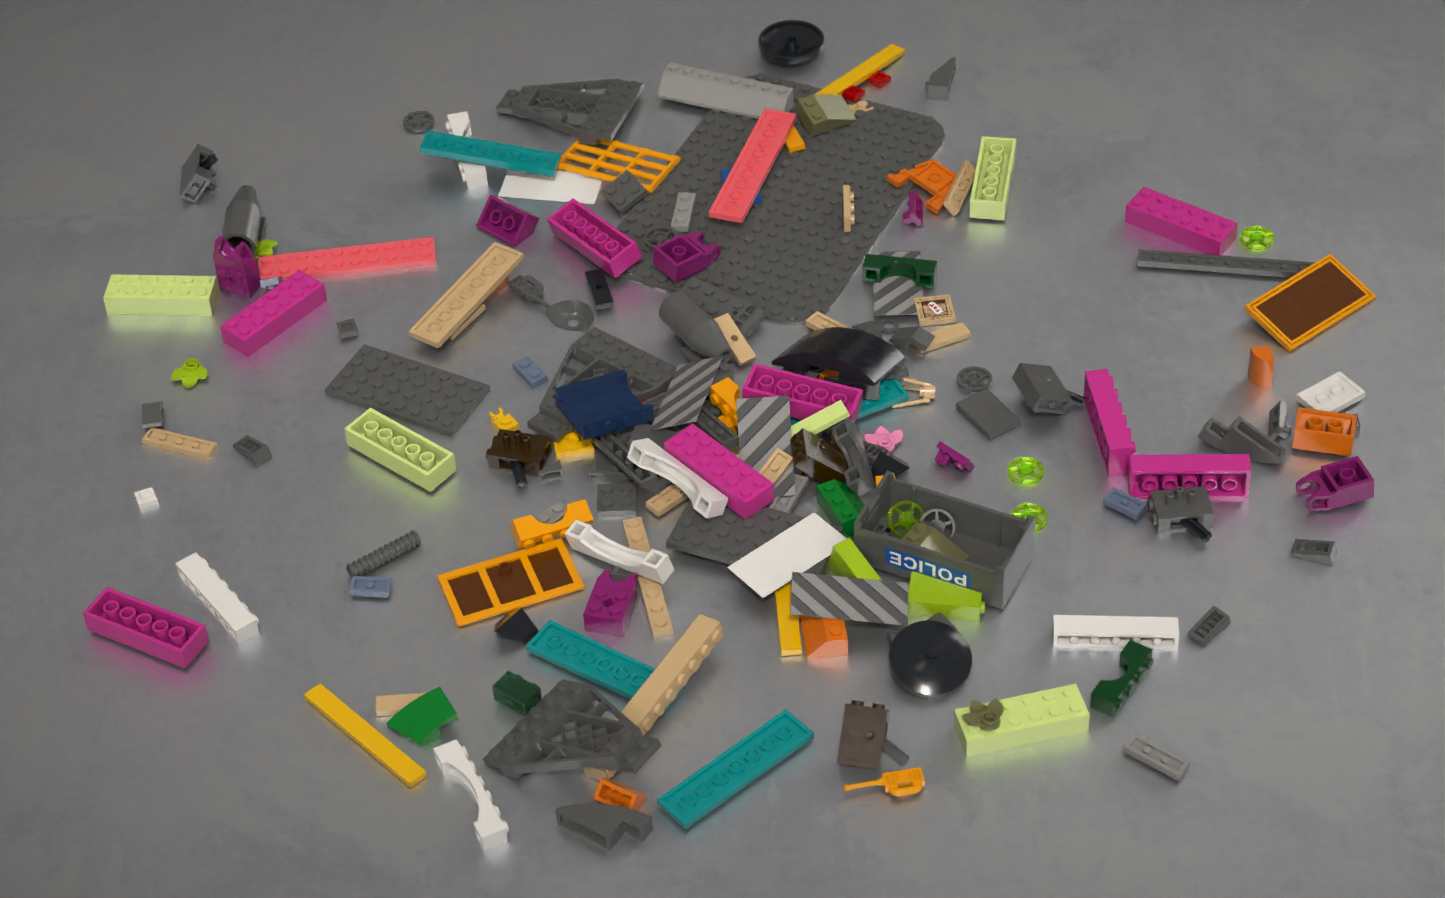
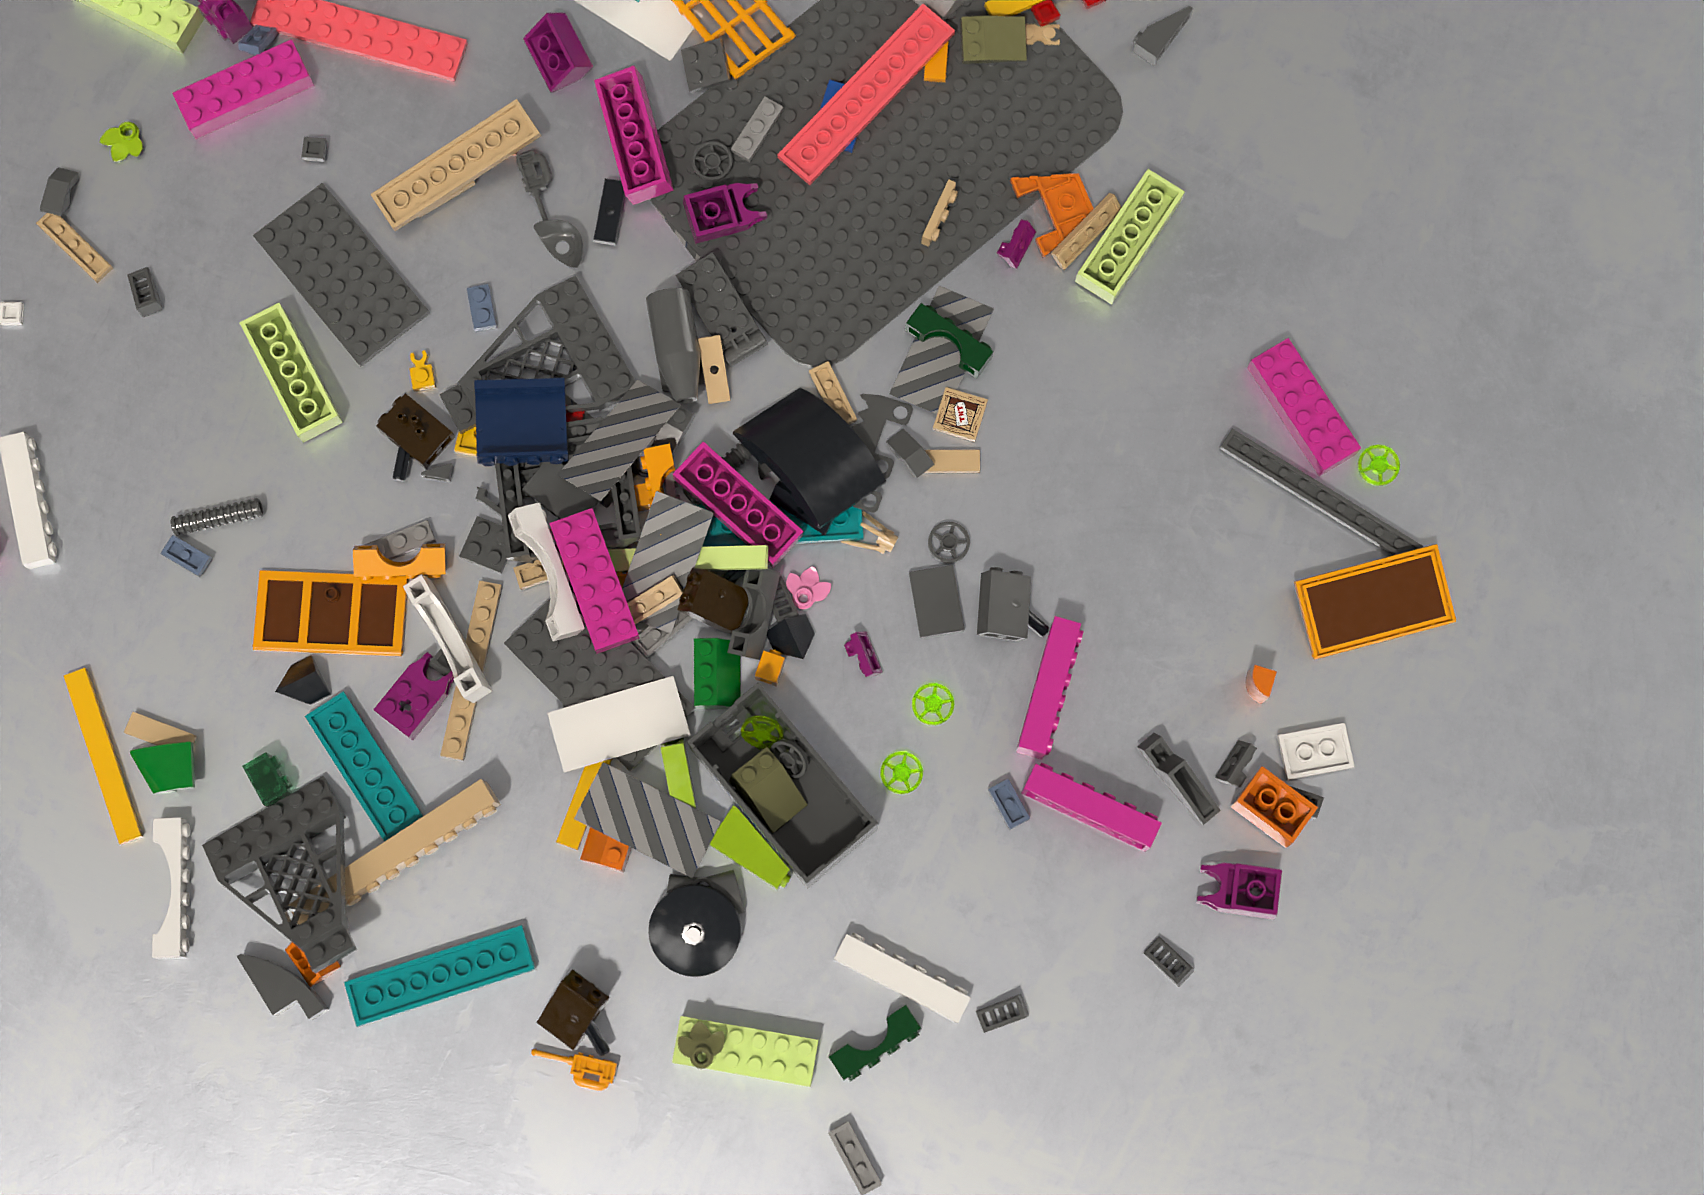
camera: 20 degrees right, 35 degrees up
dark grey piece [1147,486,1214,542] -> none

